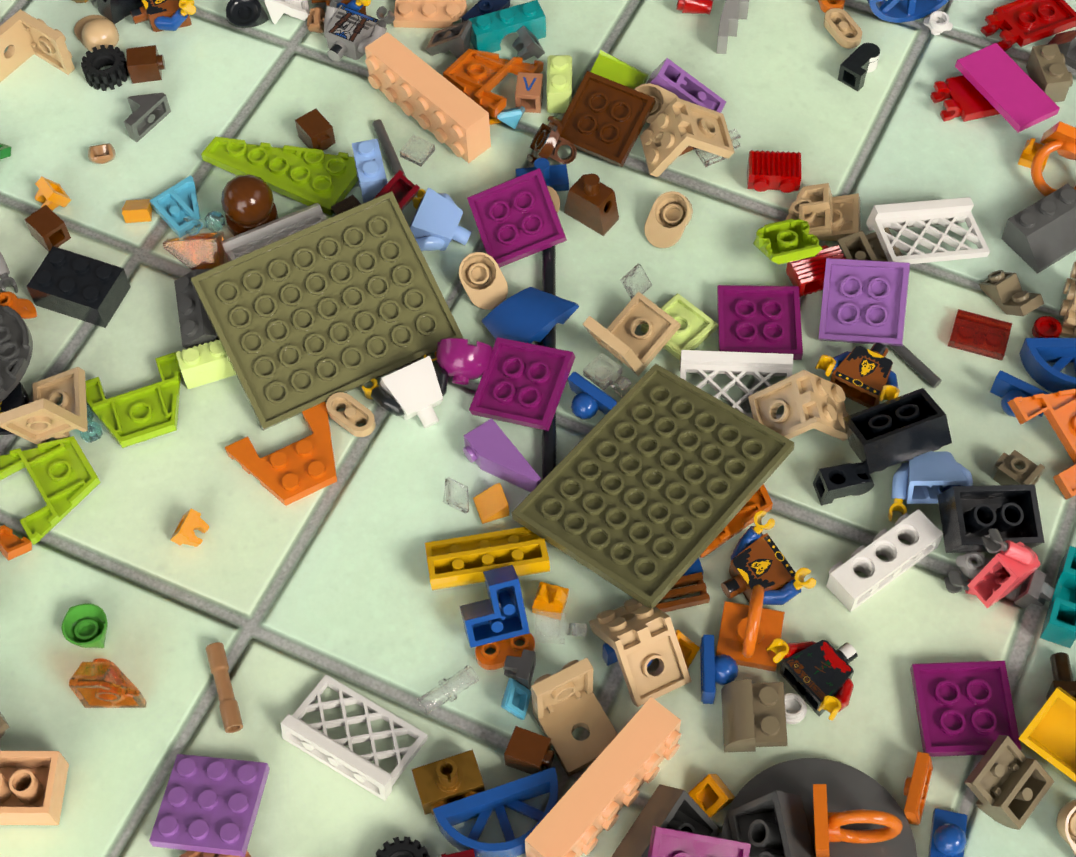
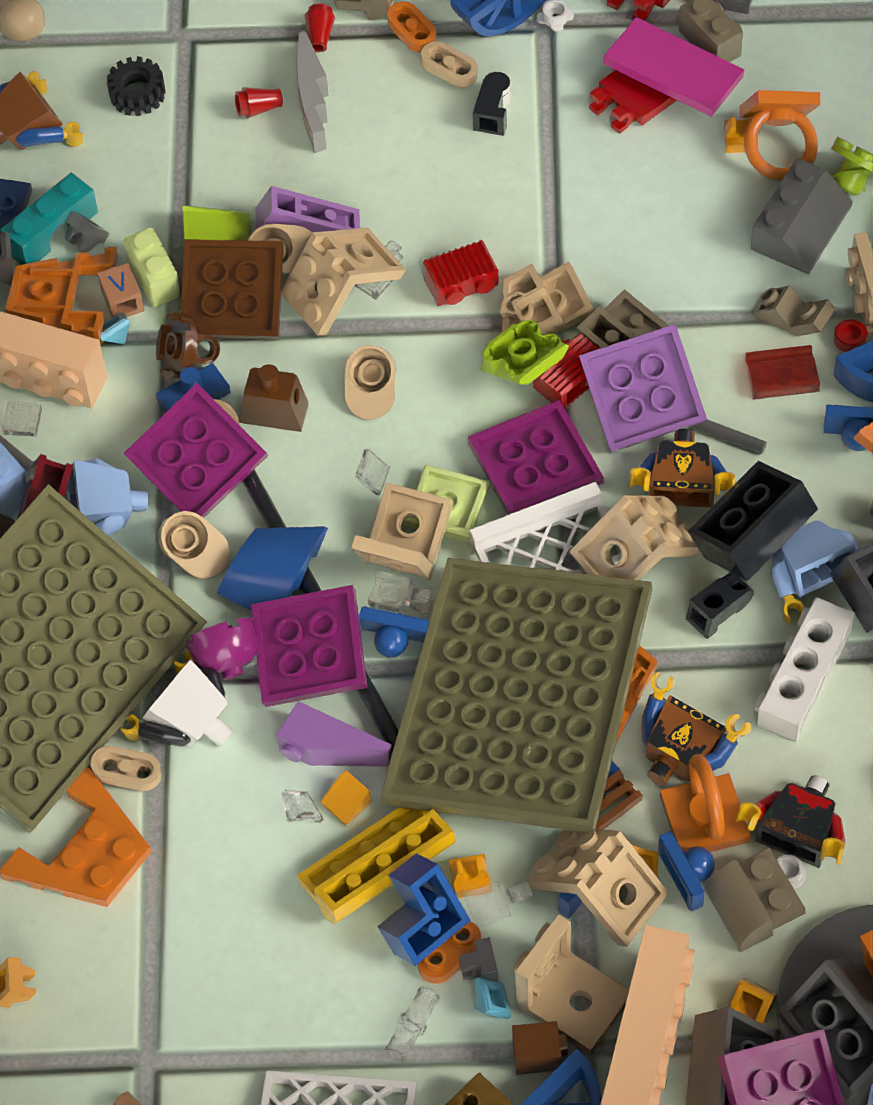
camera: 25 degrees left, 0 degrees up
white fence [866,197,990,264] -> none

